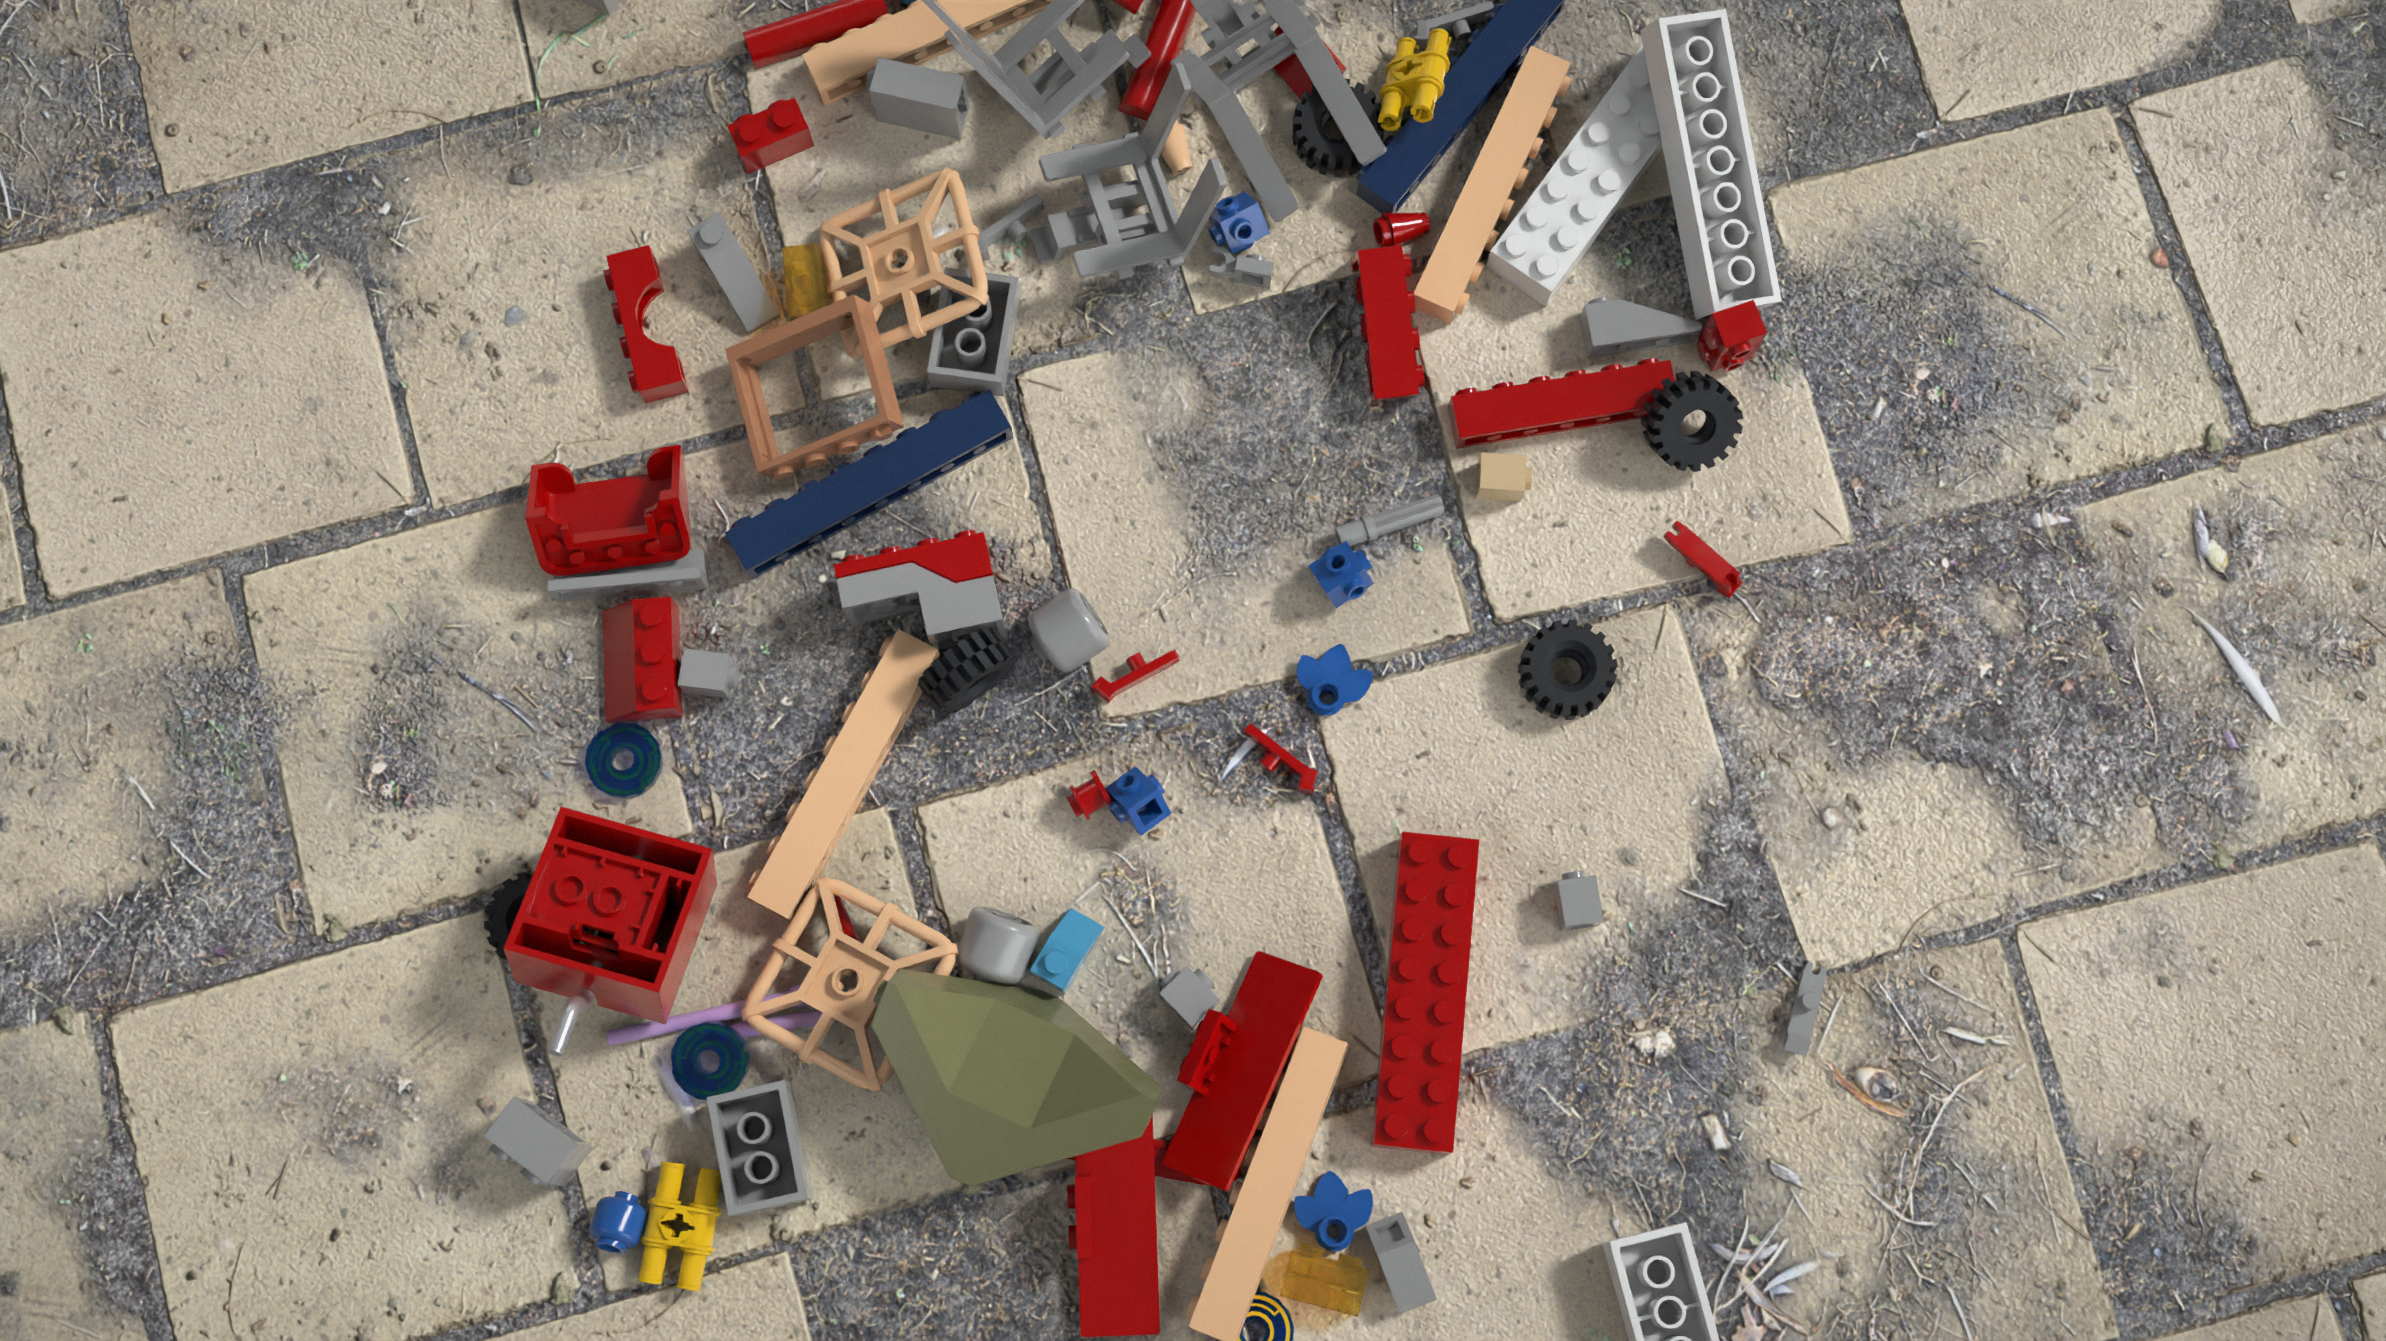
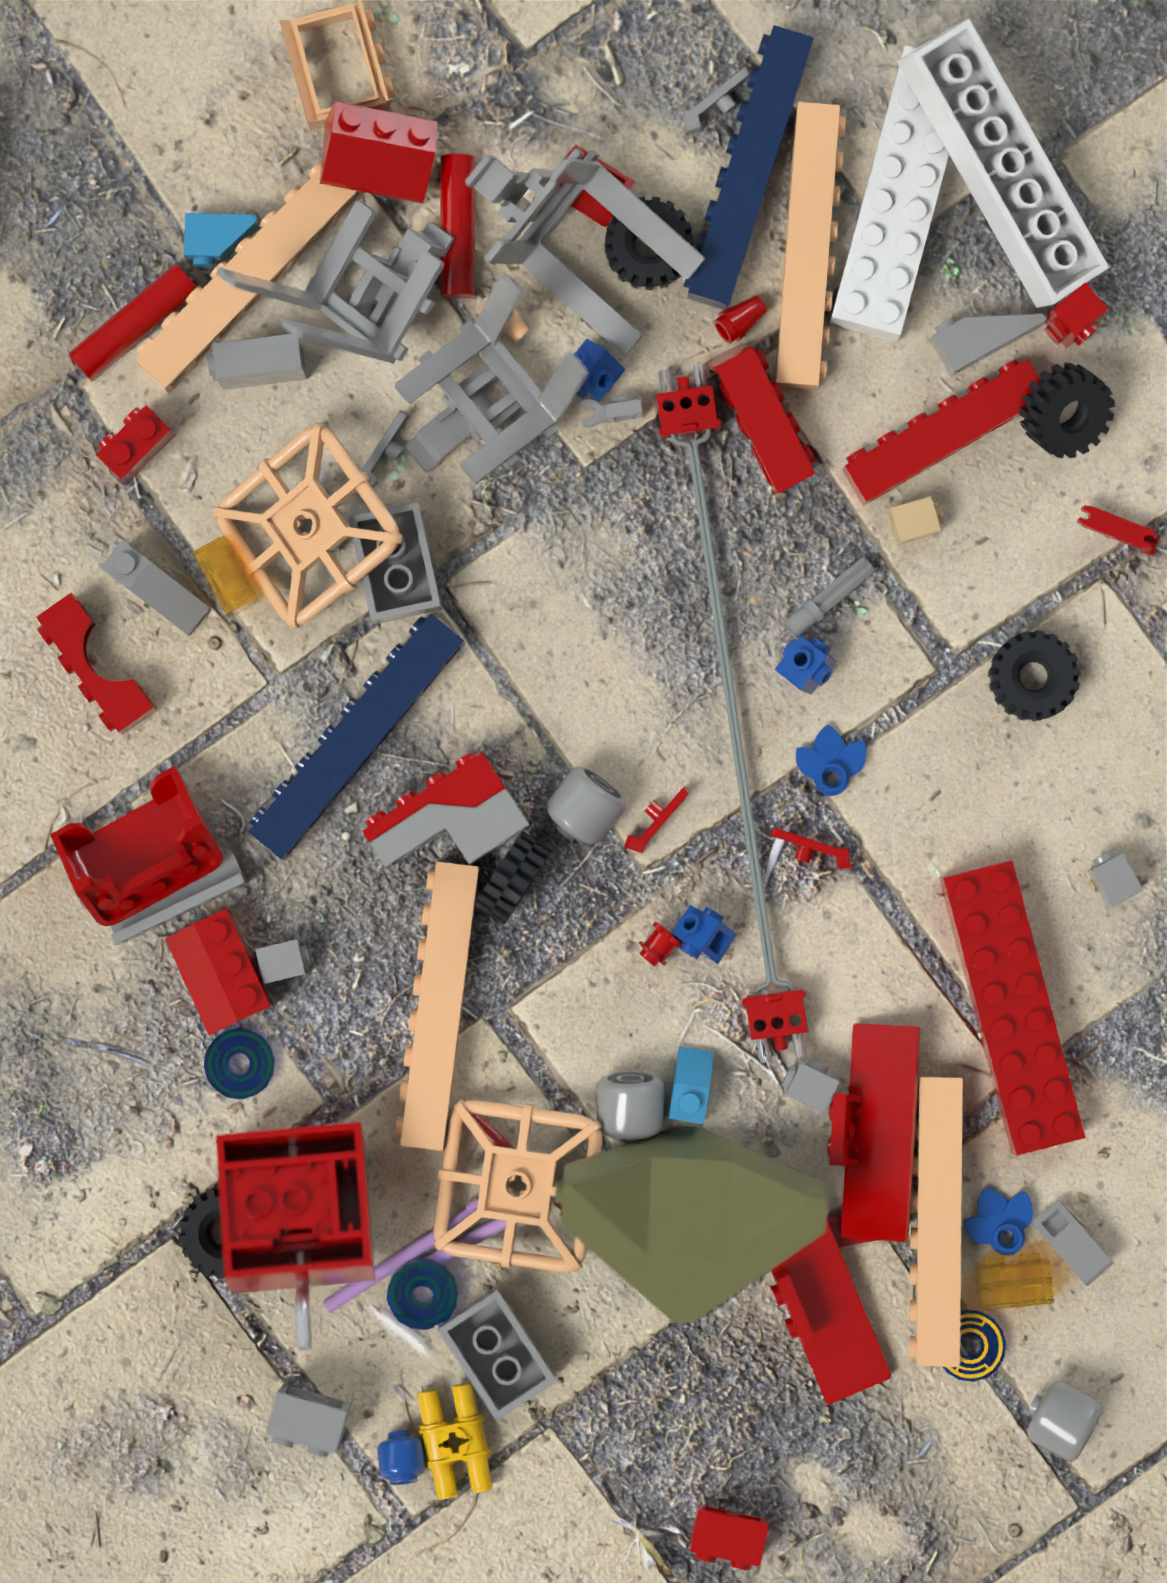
camera: 20 degrees left, 10 degrees up
nougat window [725,295,904,481] -> none
yellow pin [1378,28,1451,131] -> none
none -> piece [656,364,809,1063]

